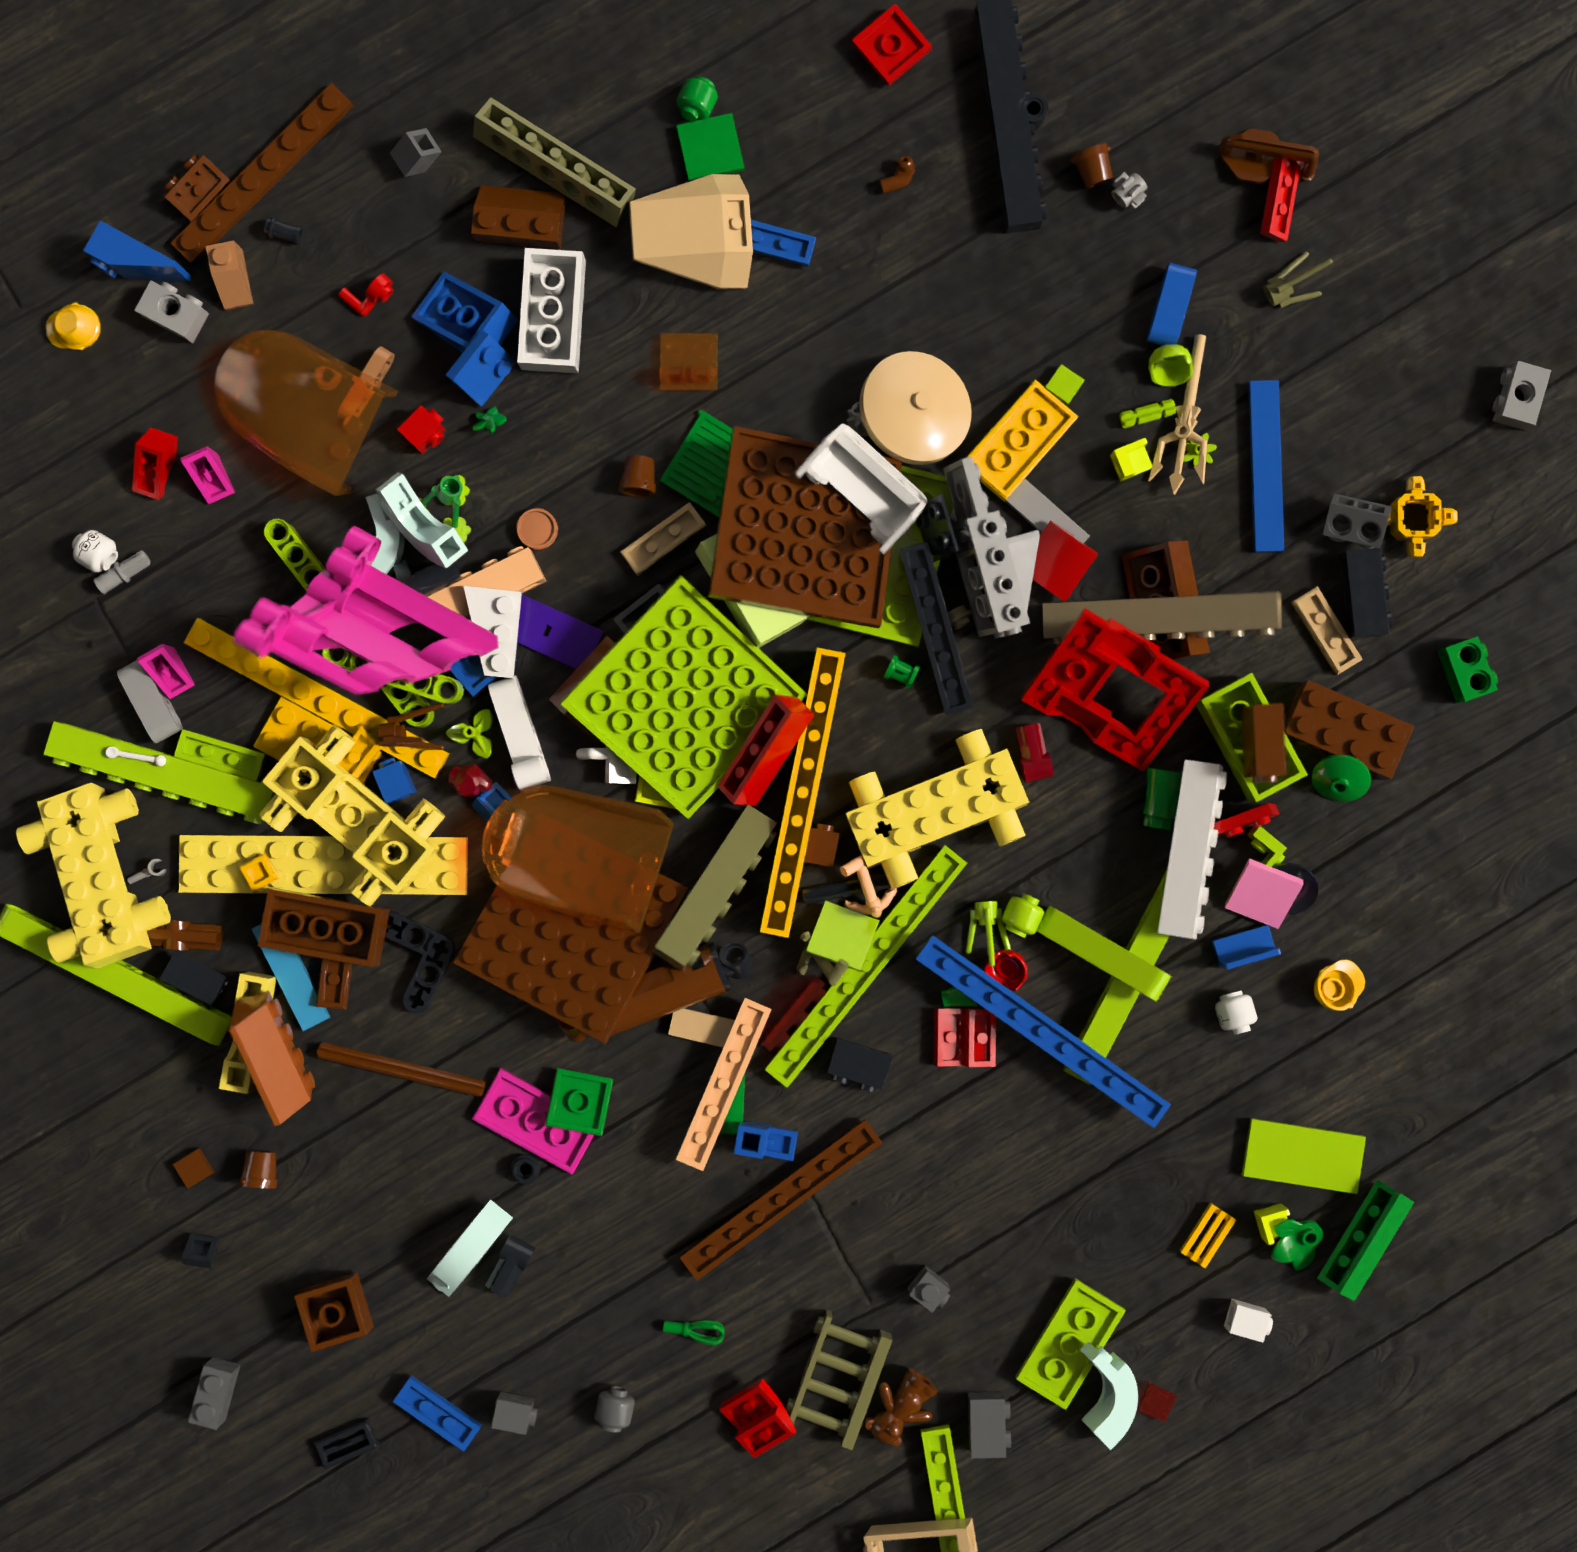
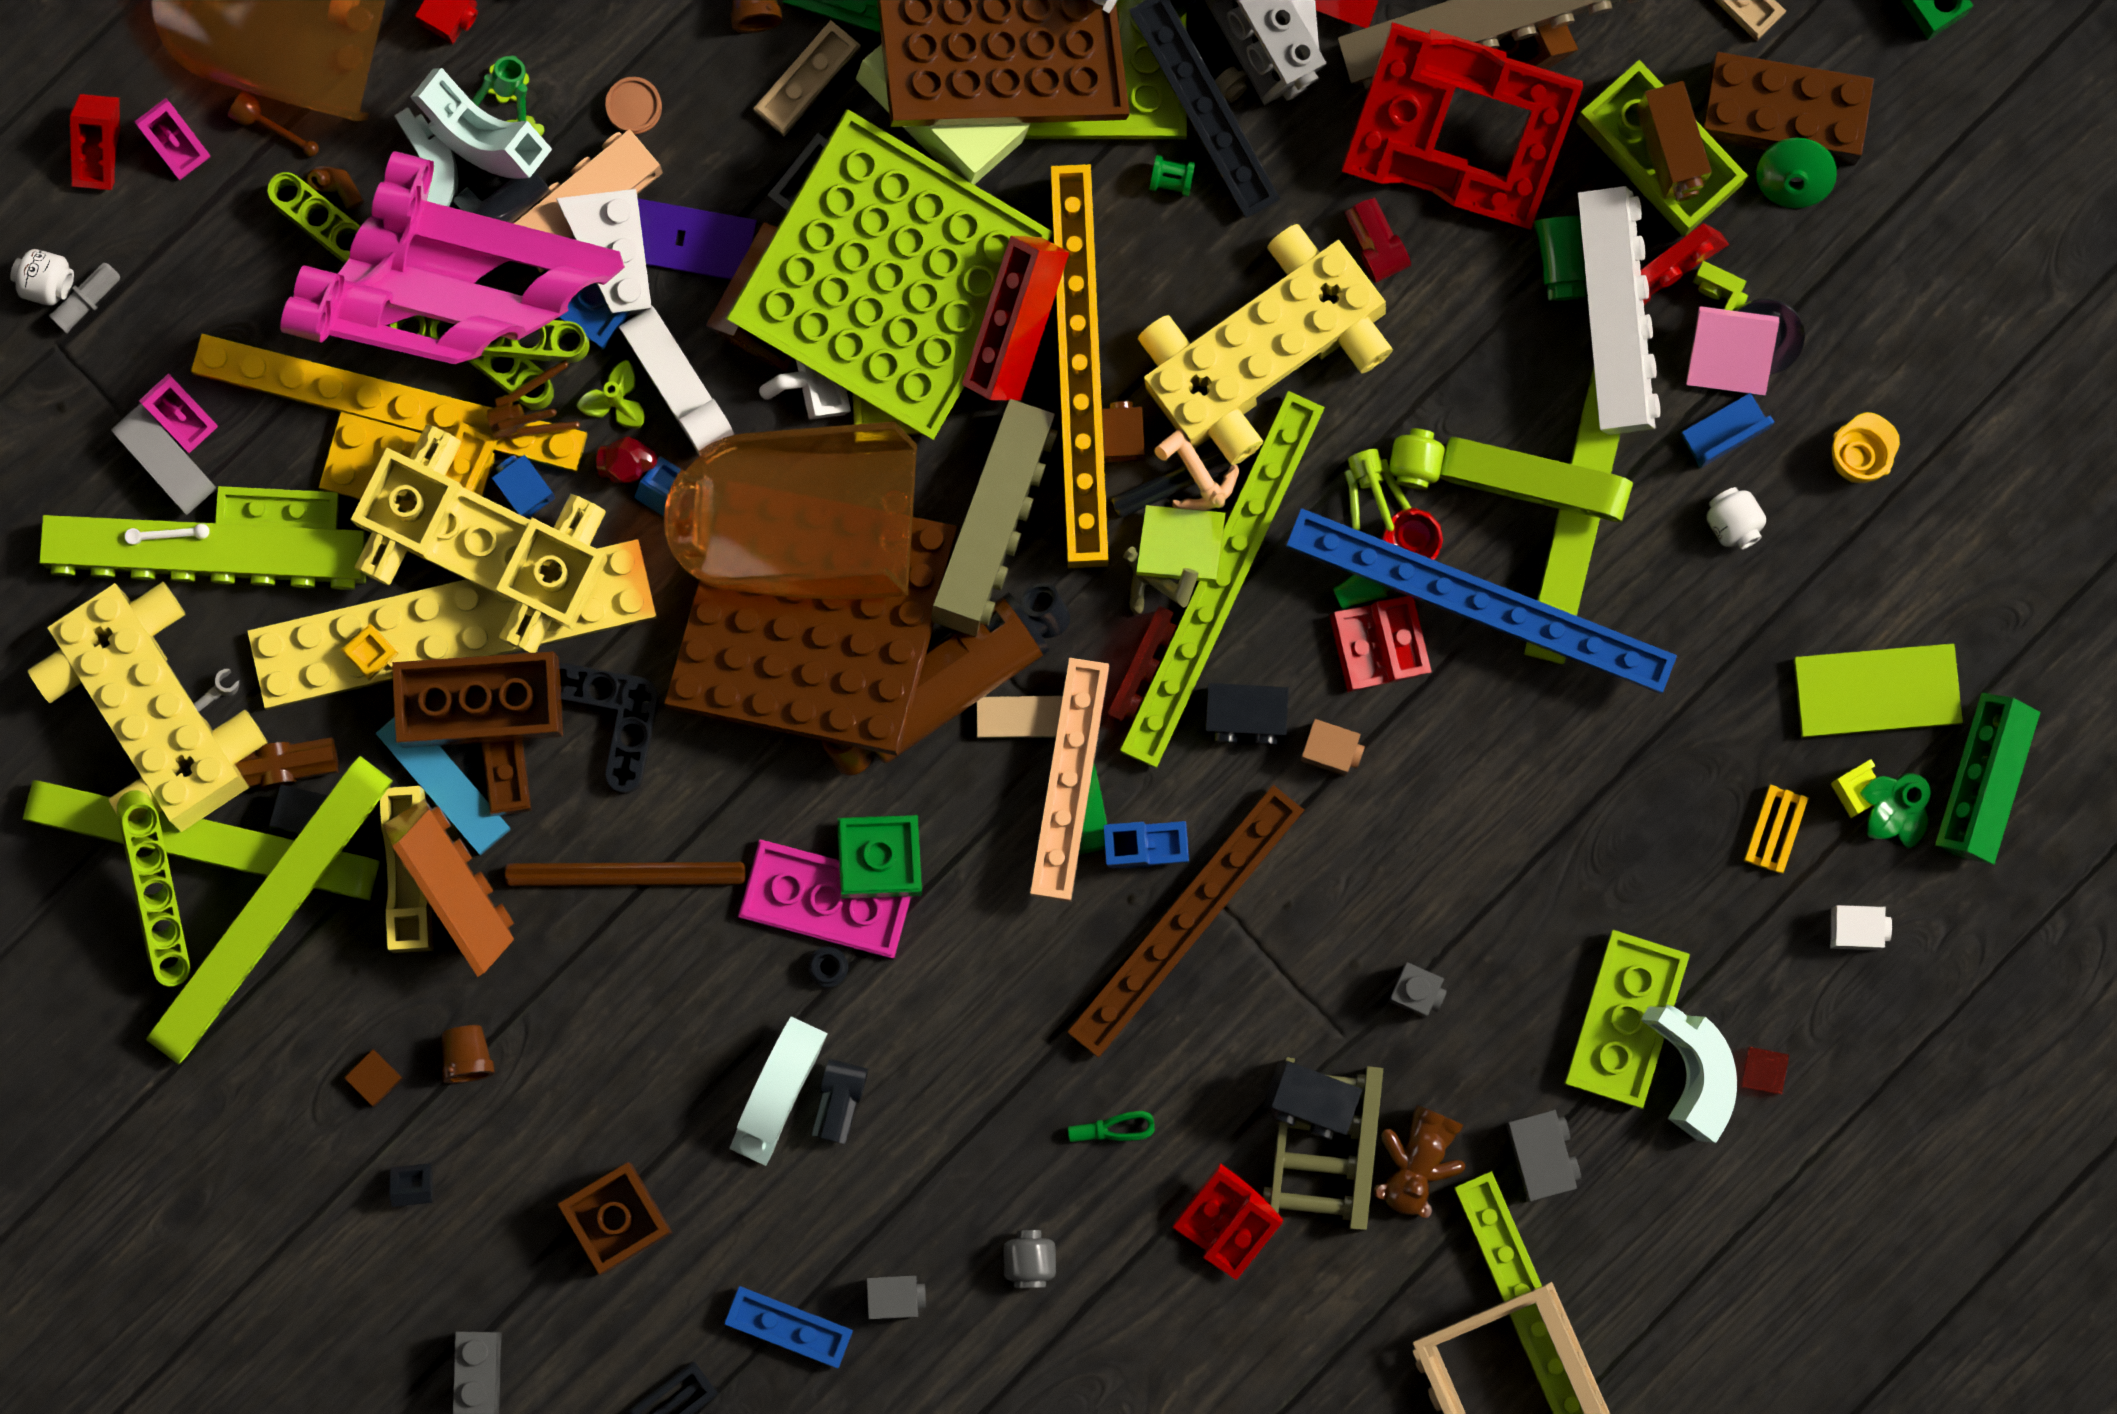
camera: 20 degrees left, 5 degrees down
none -> lime beam [117,790,190,986]
none -> lime beam [146,756,393,1065]
none -> reddish brown hinge [227,90,319,157]
none -> reddish brown arm [307,166,364,211]
none -> black brick [1262,1061,1362,1140]
none -> medium nougat brick [1300,719,1365,776]

